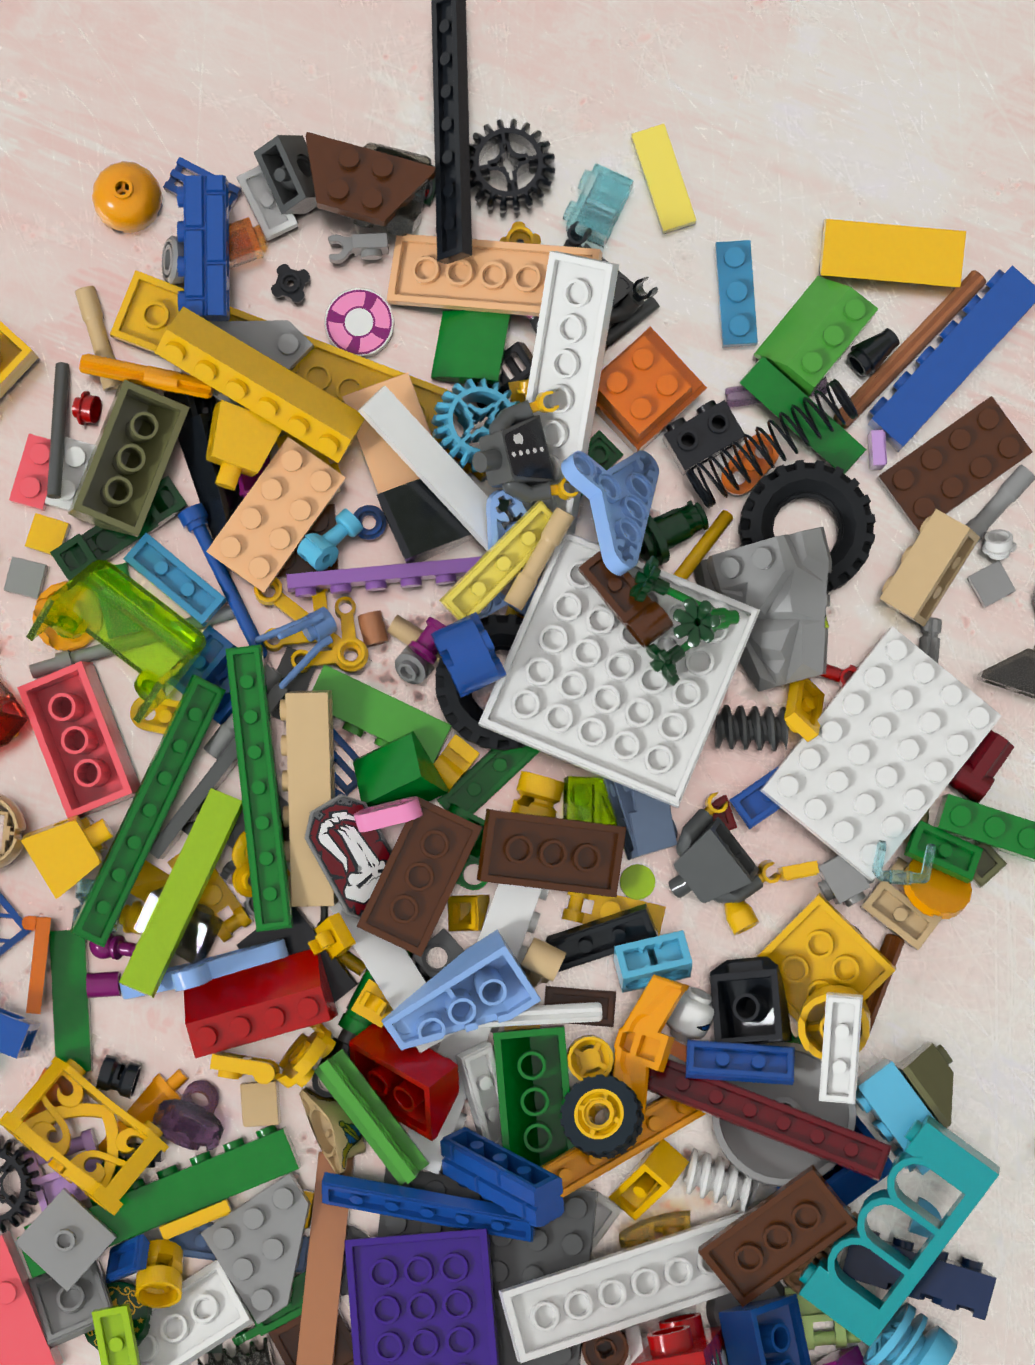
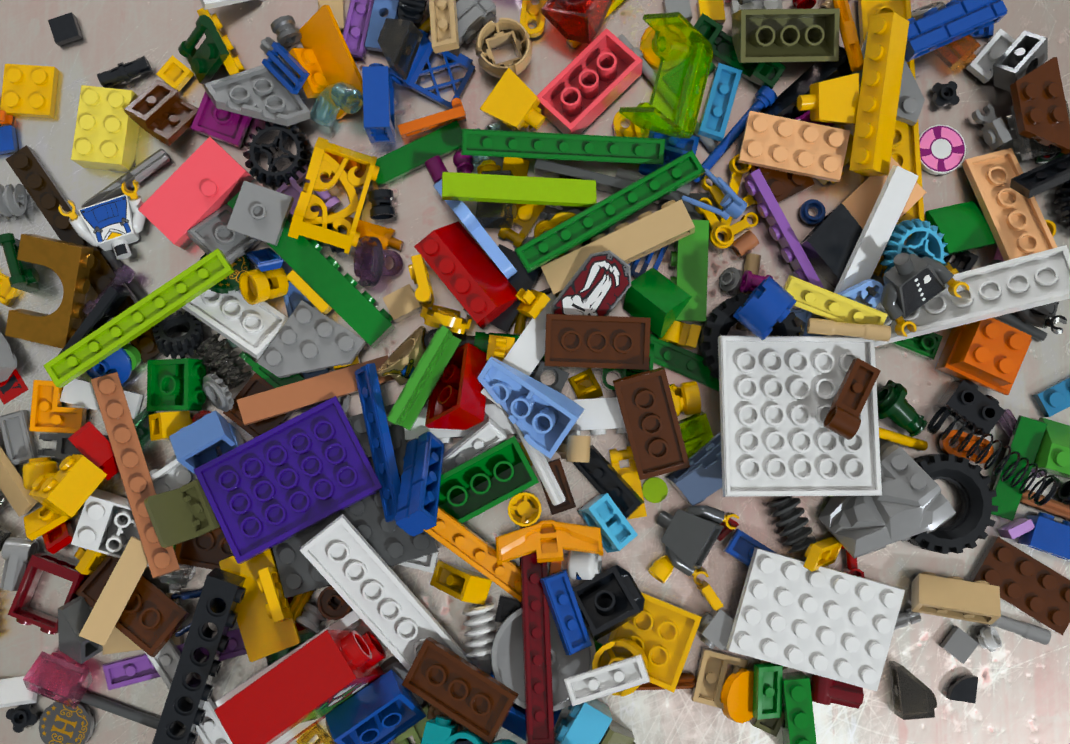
camera: 60 degrees right, 0 degrees up
medium azure leg [297,508,363,571] -> none
bright pink beam [354,796,423,832] -> none
black wheel [560,1074,644,1159] -> none
light blue beam [561,450,659,576] -> none
clear yellow slope [619,1210,692,1248] -> none
dark green plant [629,556,740,686] -> none
clear light blue piece [872,840,936,885] -> none
none -> black tile [495,595,522,623]

